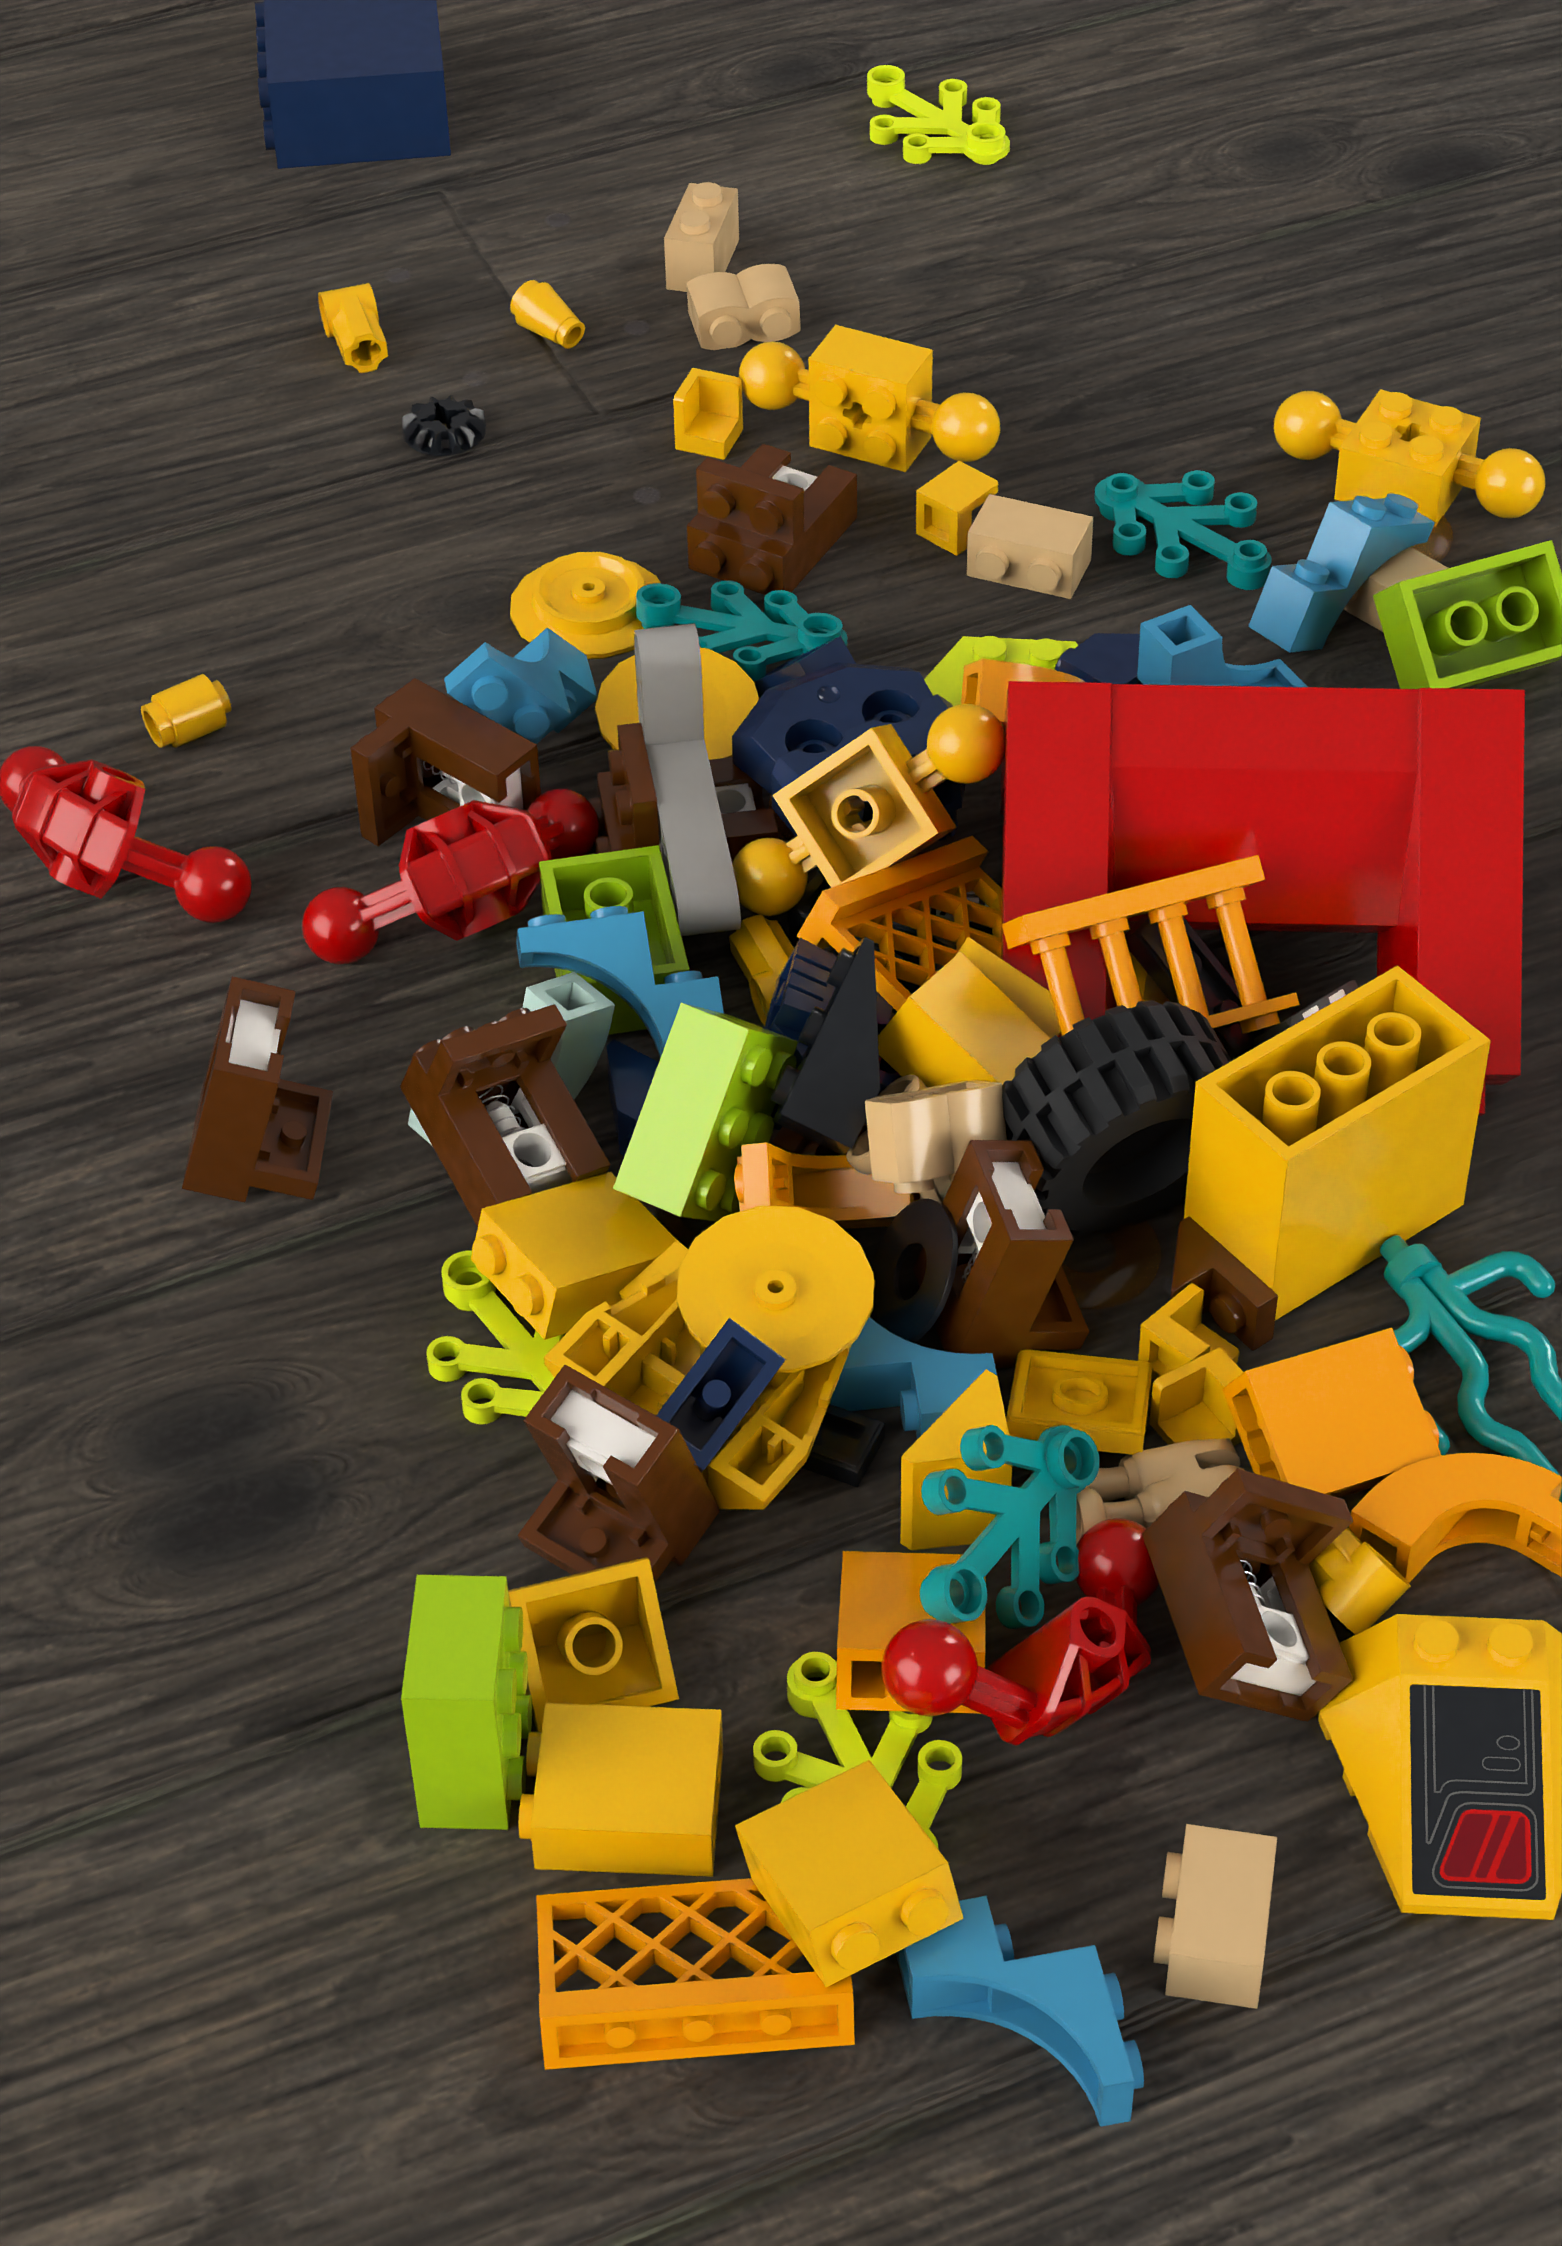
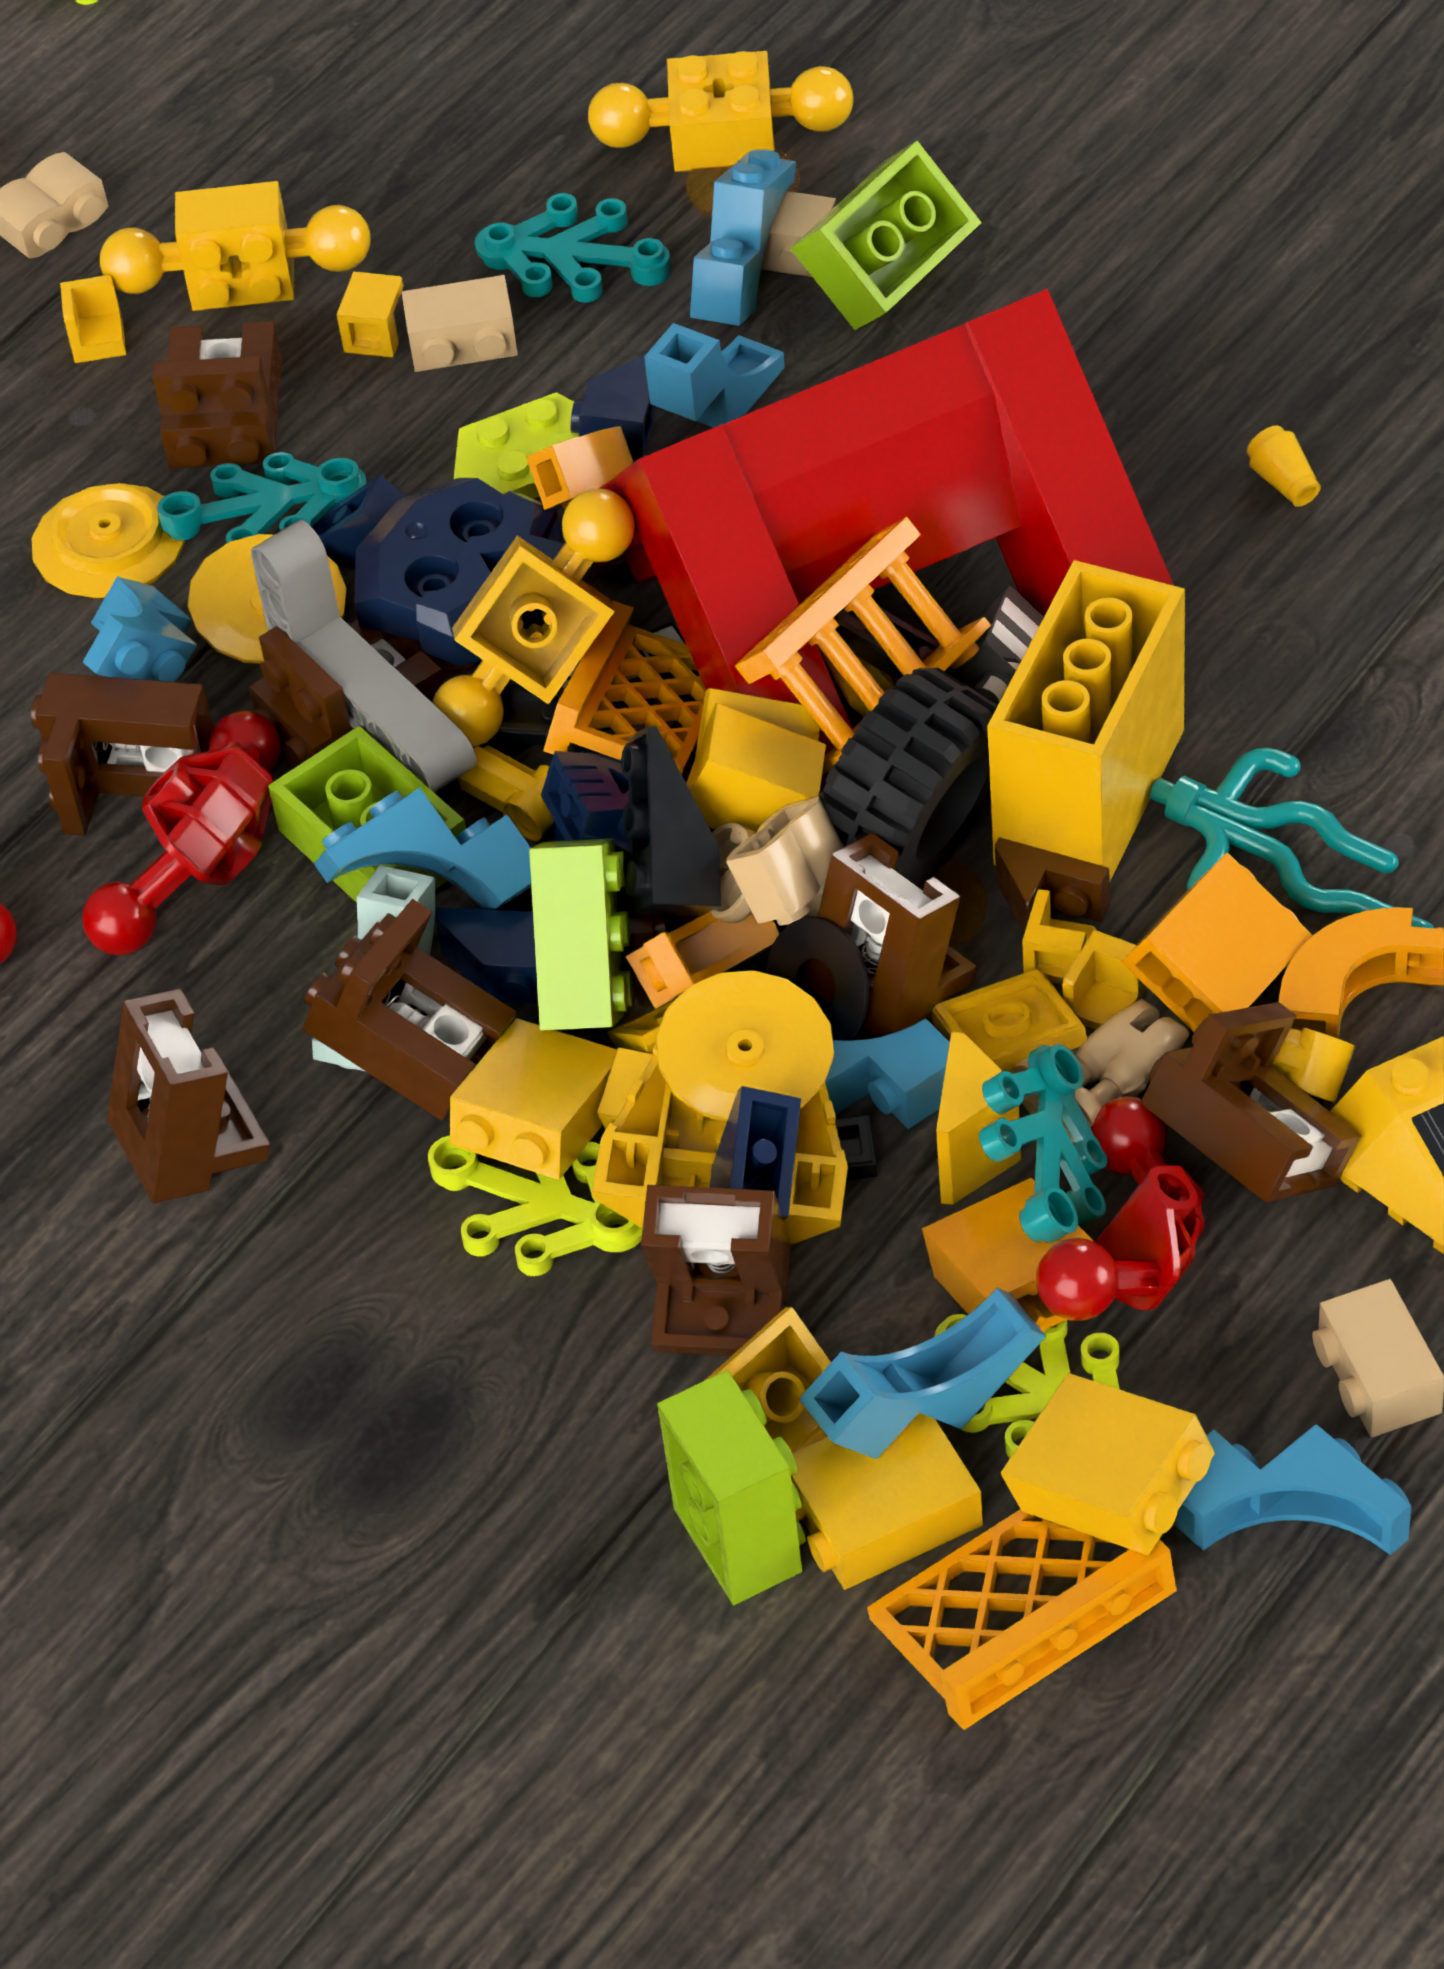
camera: 25 degrees left, 5 degrees up
none -> dark azure arch [799,1288,1046,1459]

